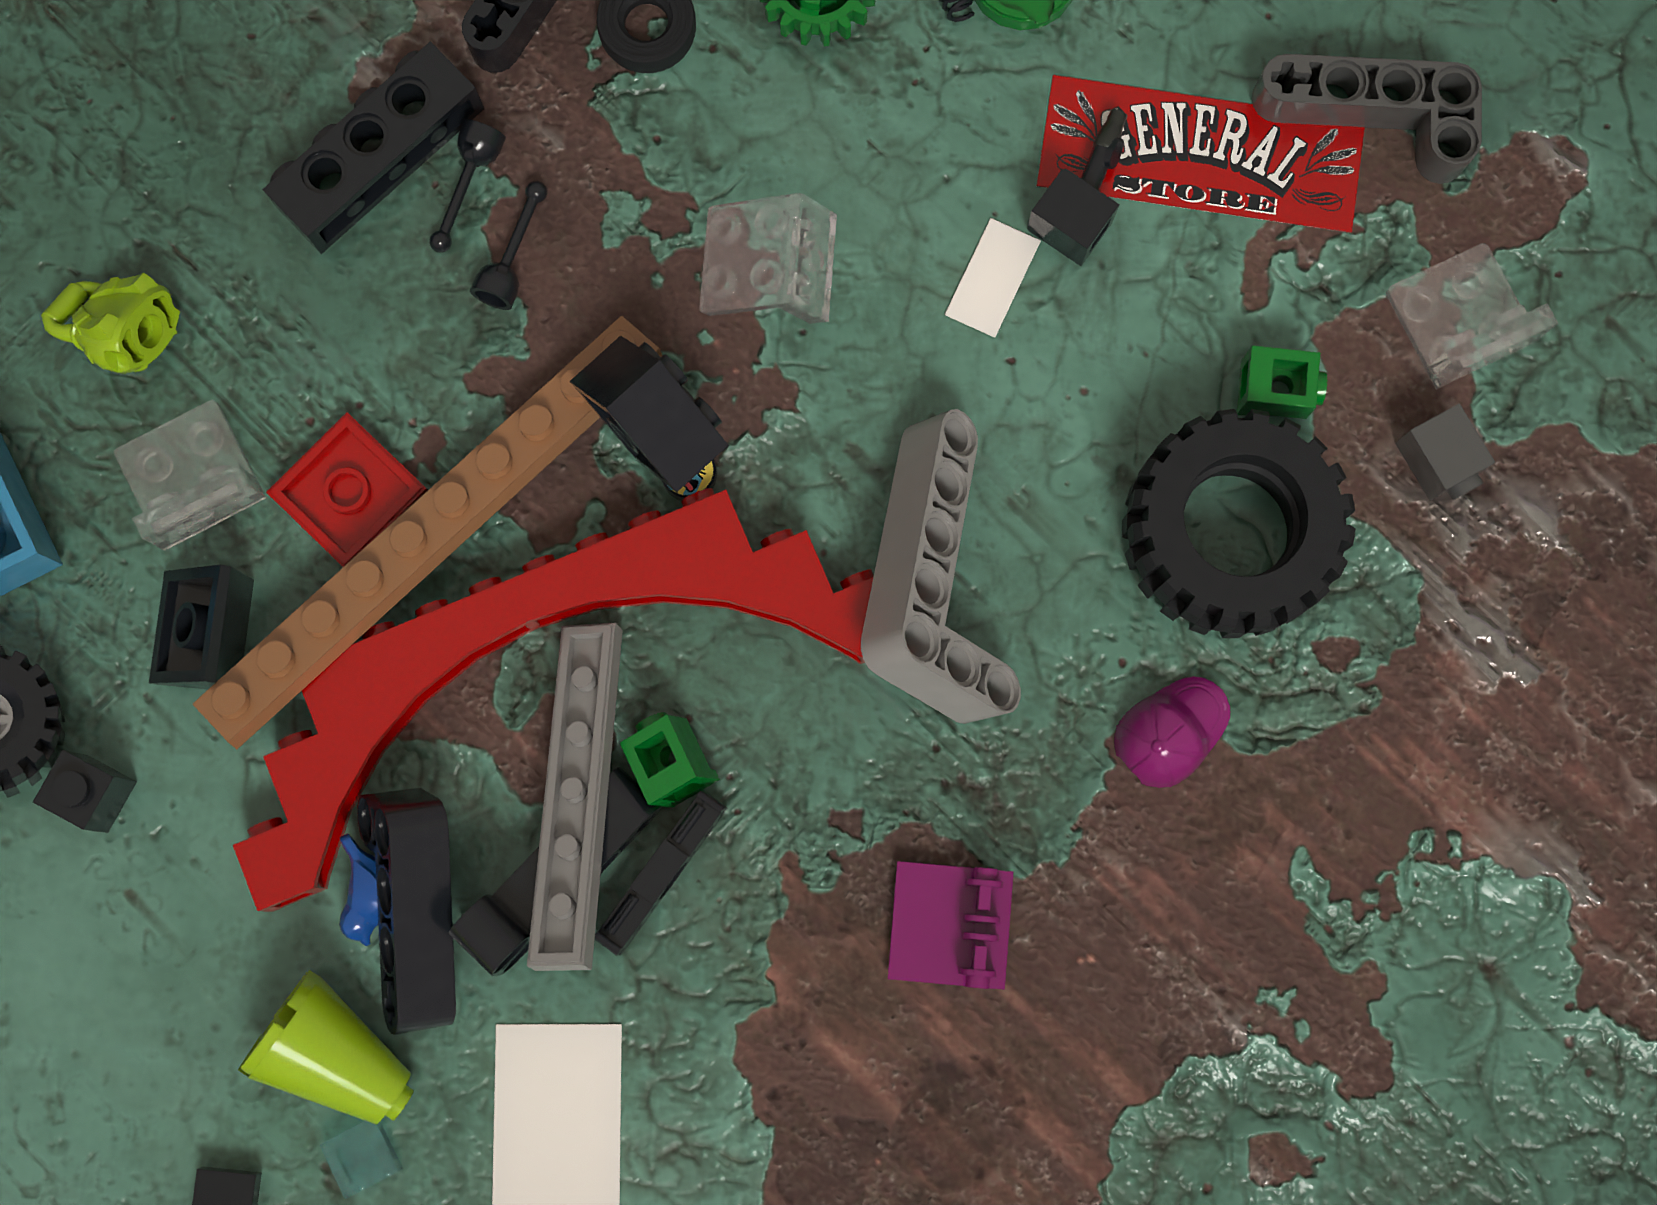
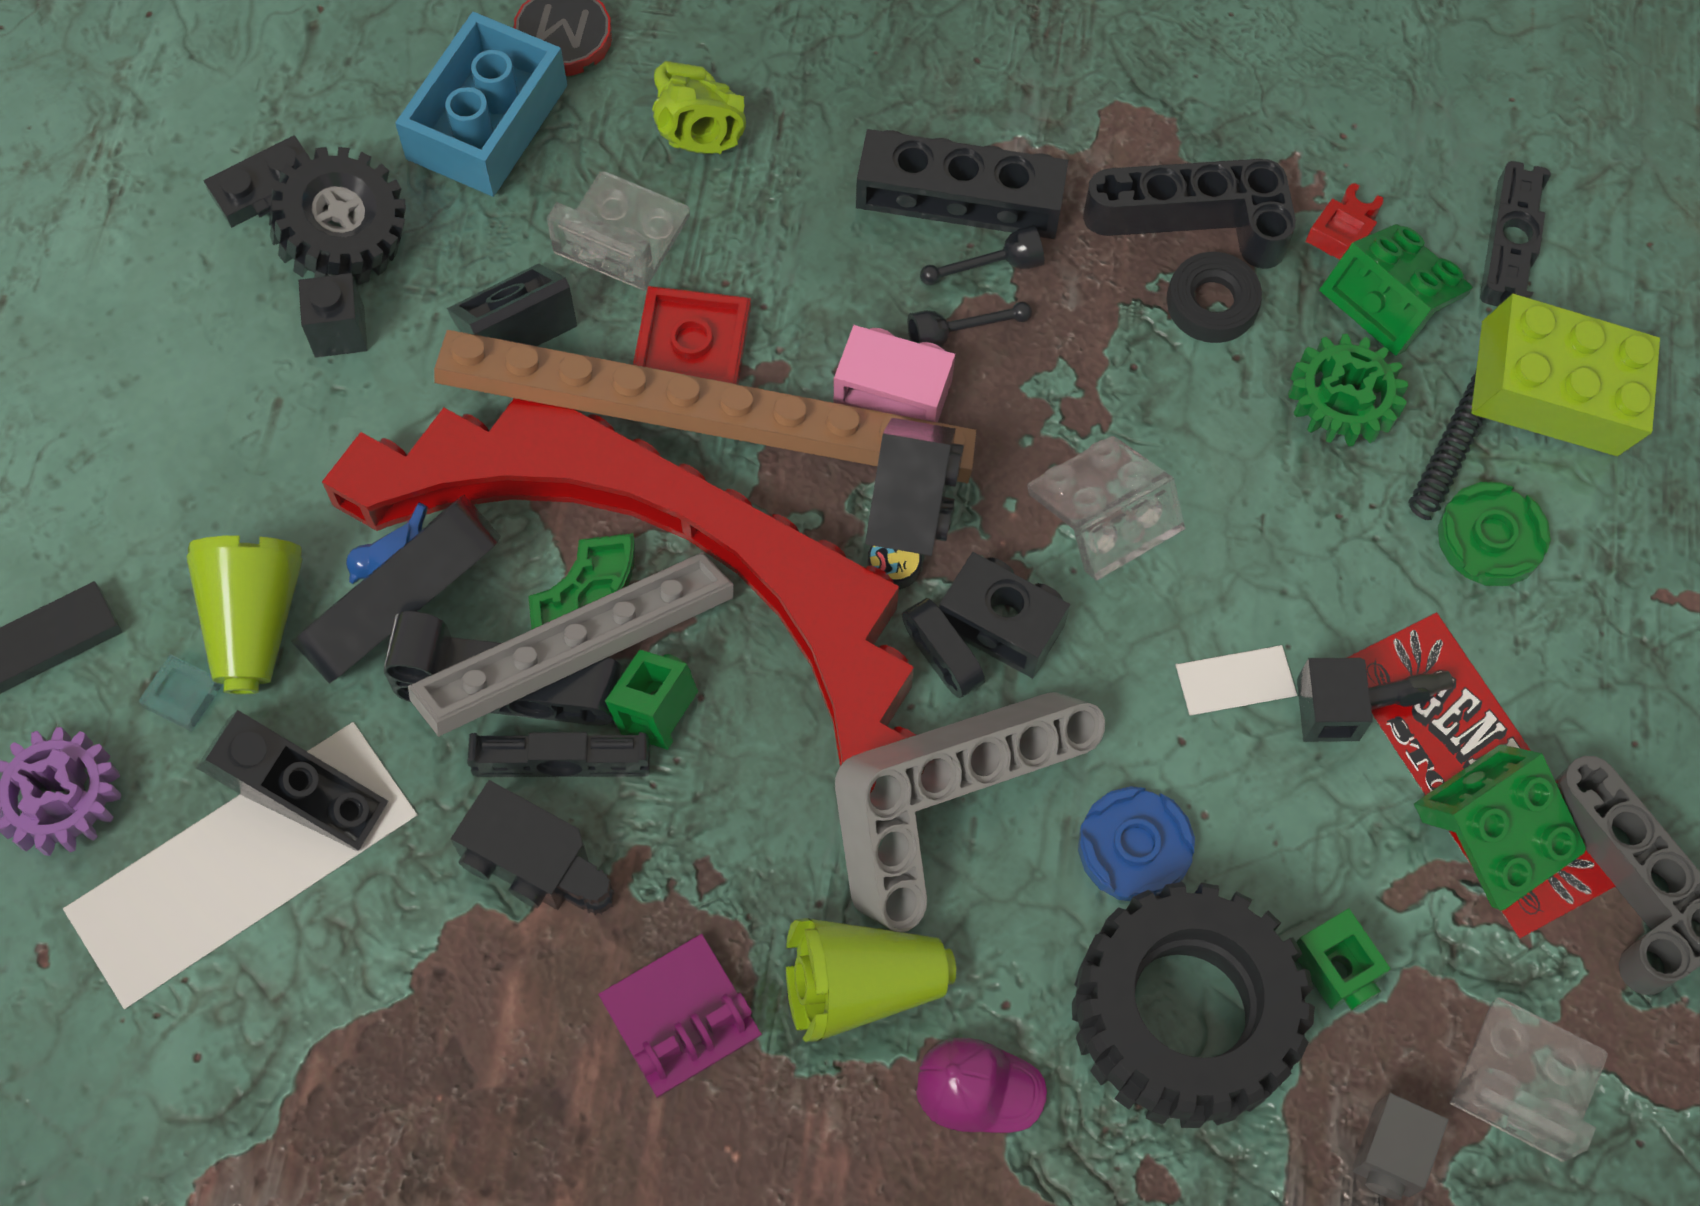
camera: 50 degrees right, 15 degrees down
none -> black slope [196,710,388,851]
none -> black hinge [450,780,615,915]
none -> green tile [528,533,635,630]
none -> lime cone [786,918,956,1042]
none -> bright pink piece [833,325,955,422]
none -> black beam [902,598,985,698]
none -> black brick [939,552,1071,679]
none -> blue tile [1078,786,1195,901]
none -> green bracket [1414,744,1586,911]

